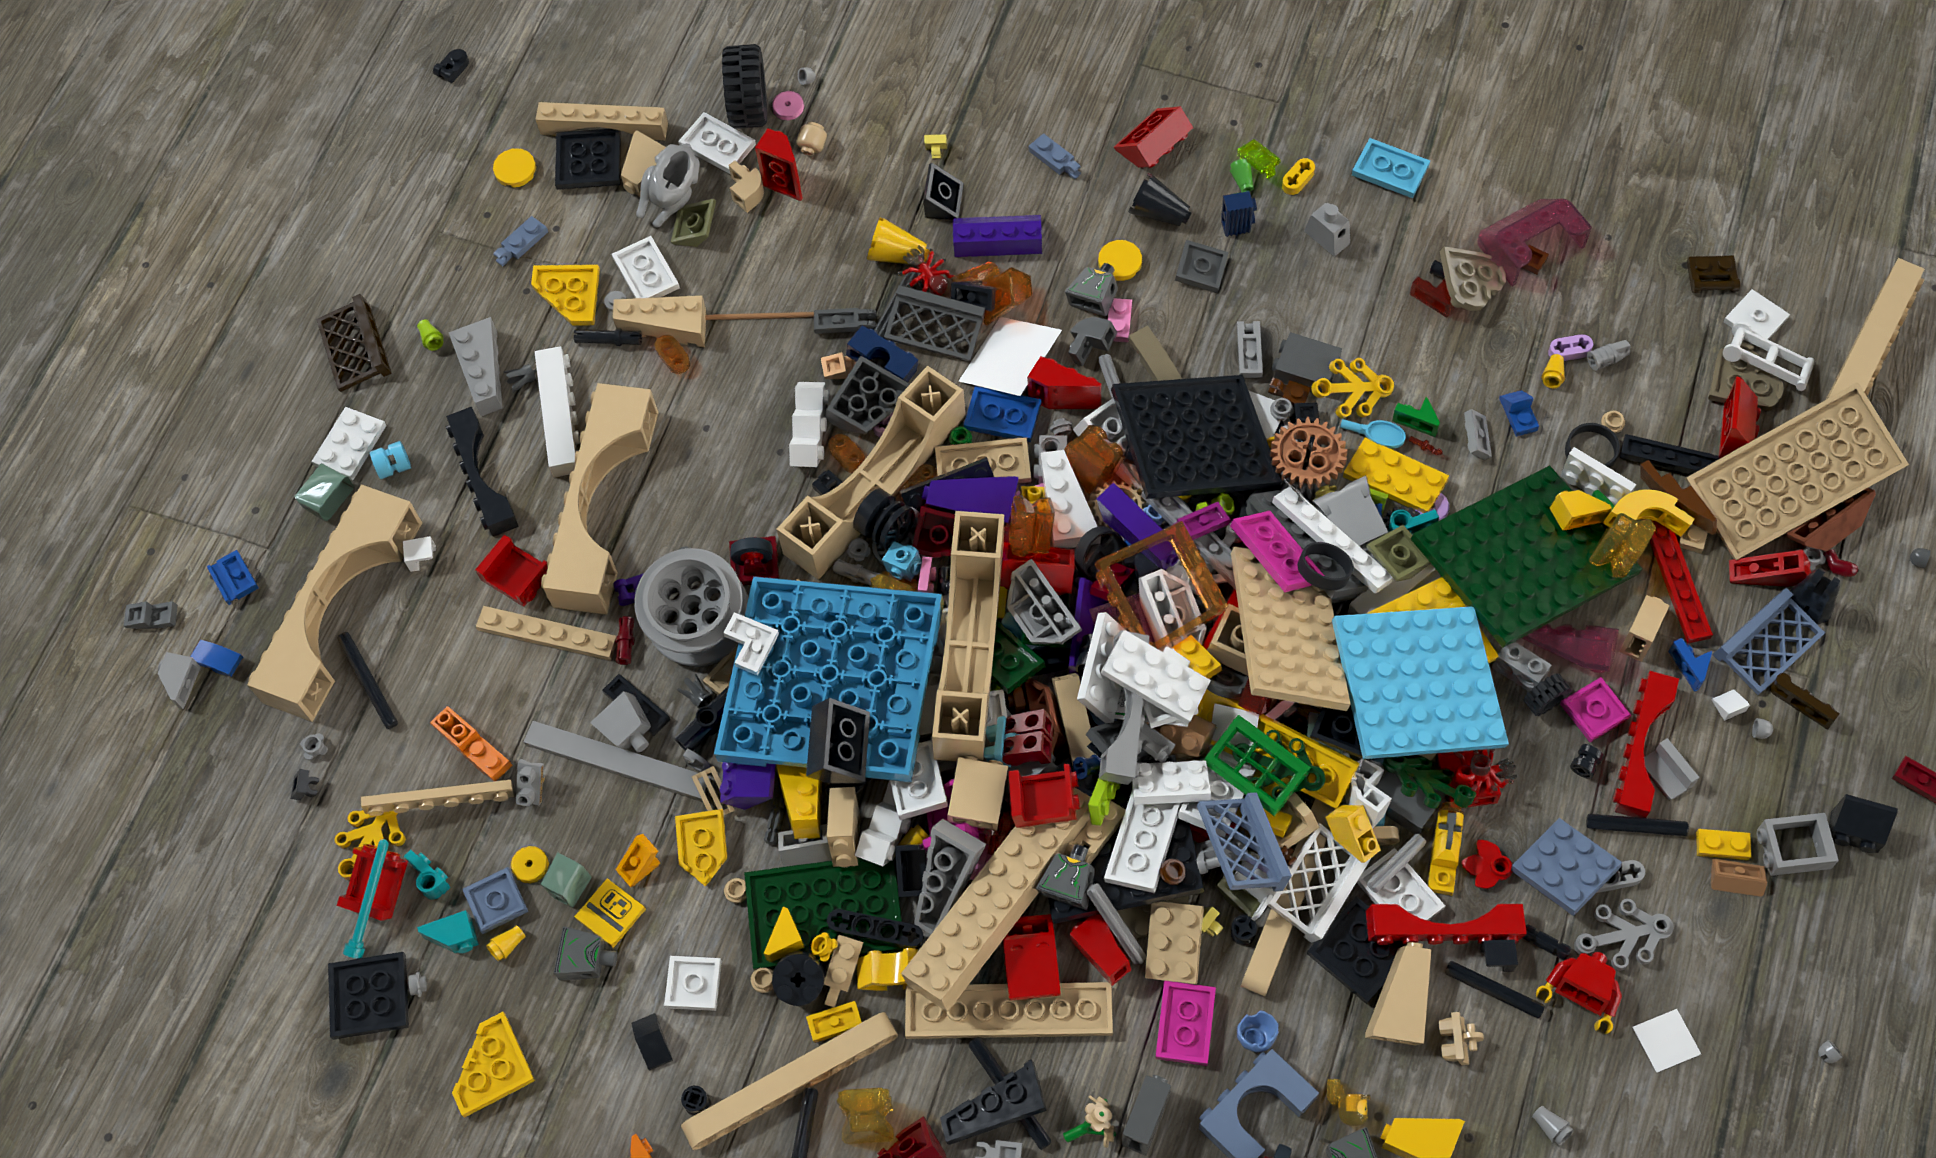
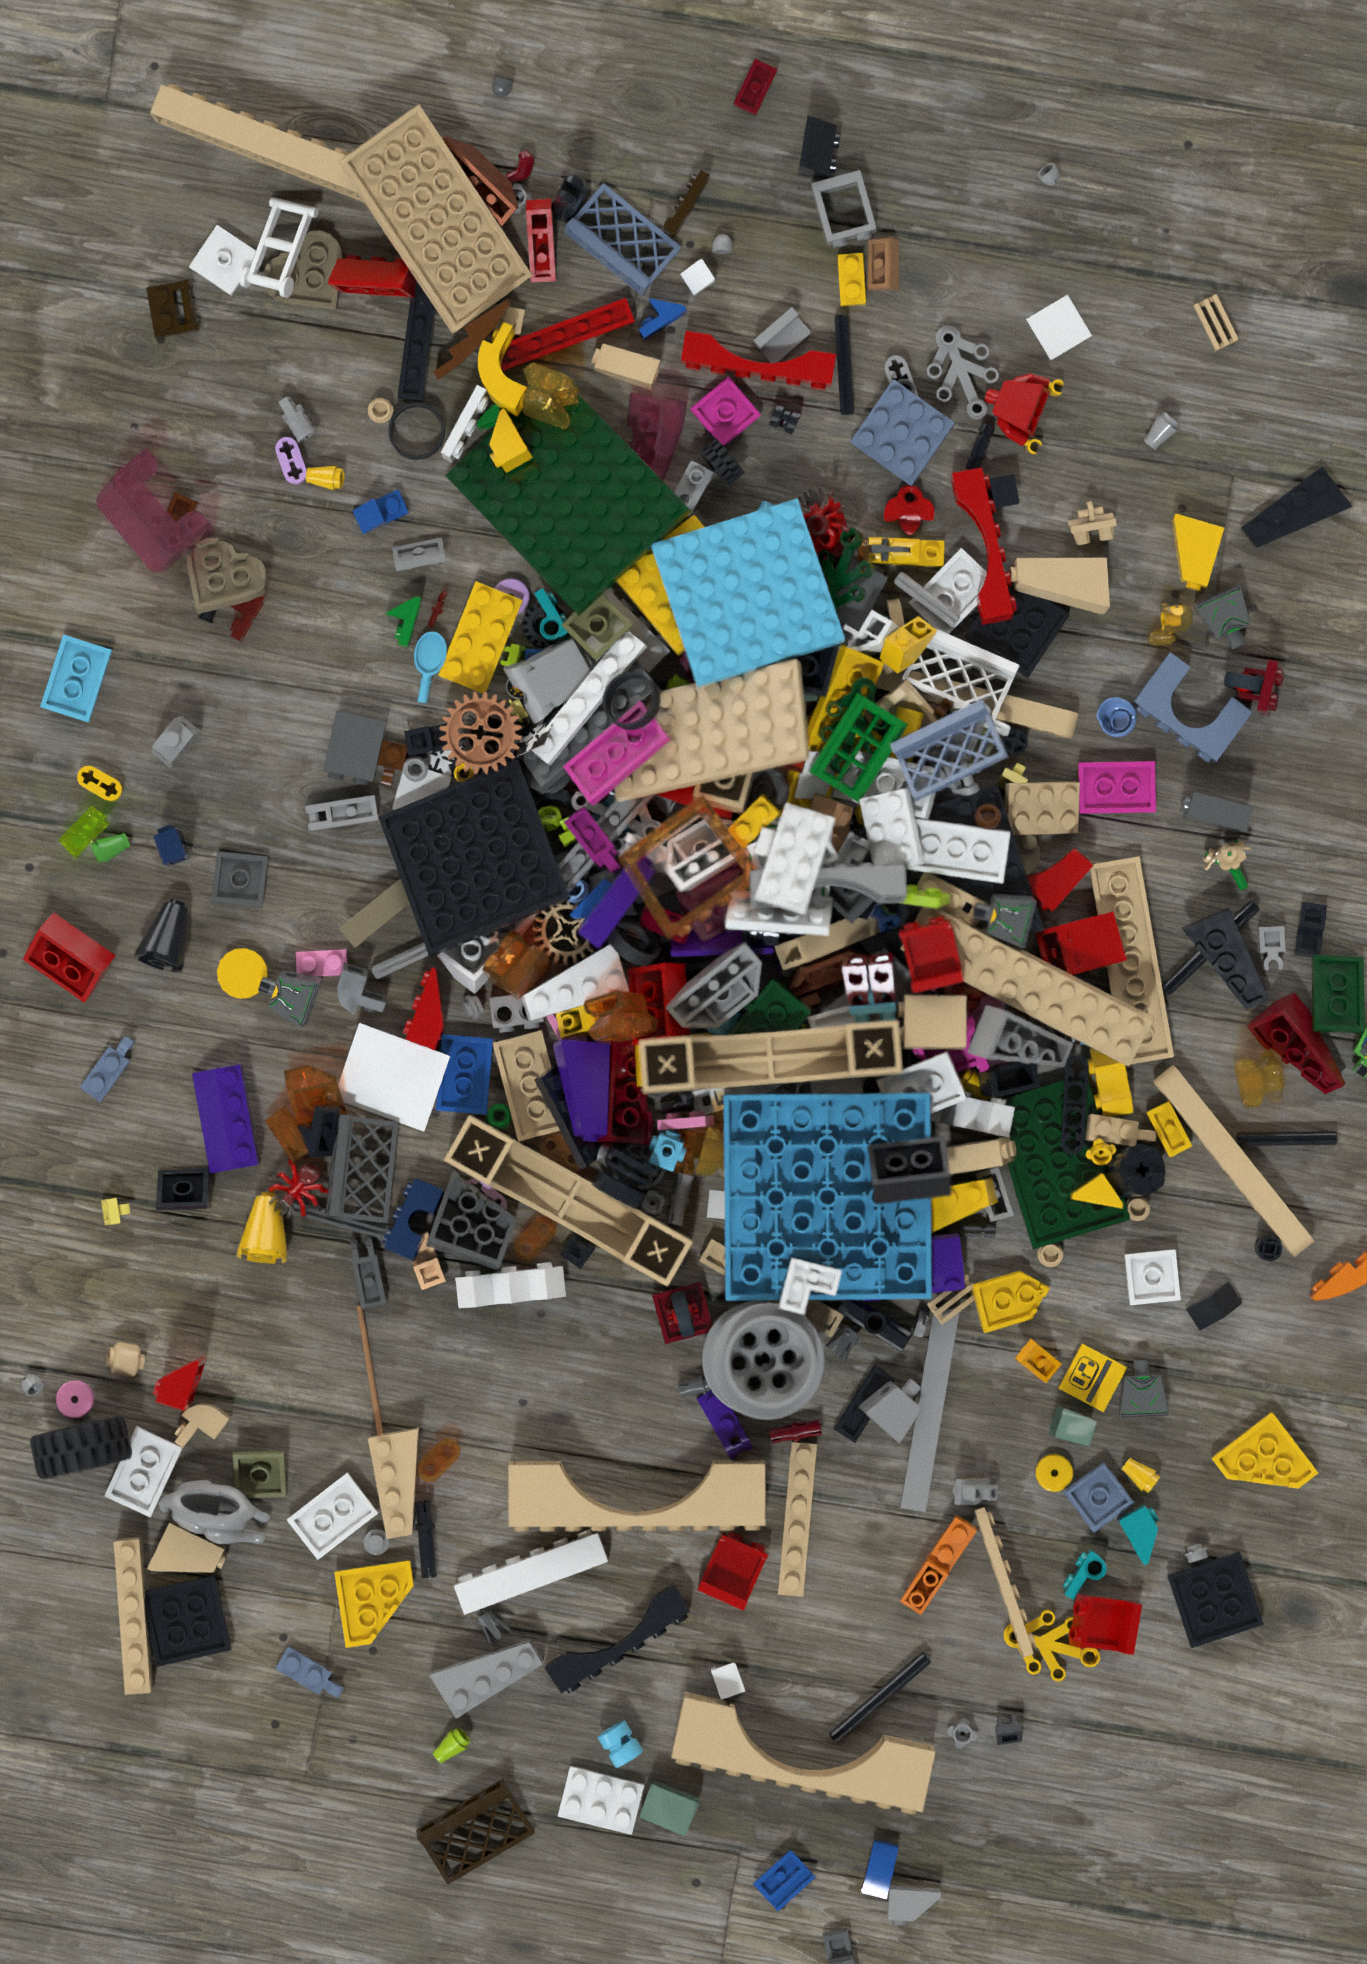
camera: 100 degrees left, 25 degrees up
teal piece [343,839,389,959] -> none
black plate [433,49,469,83] -> none
yellow tile [493,149,537,187] -> none
light grey axle [1086,884,1146,964] -> none
yellow plant [1312,358,1394,419] -> none
black axle [1445,961,1545,1018] -> none

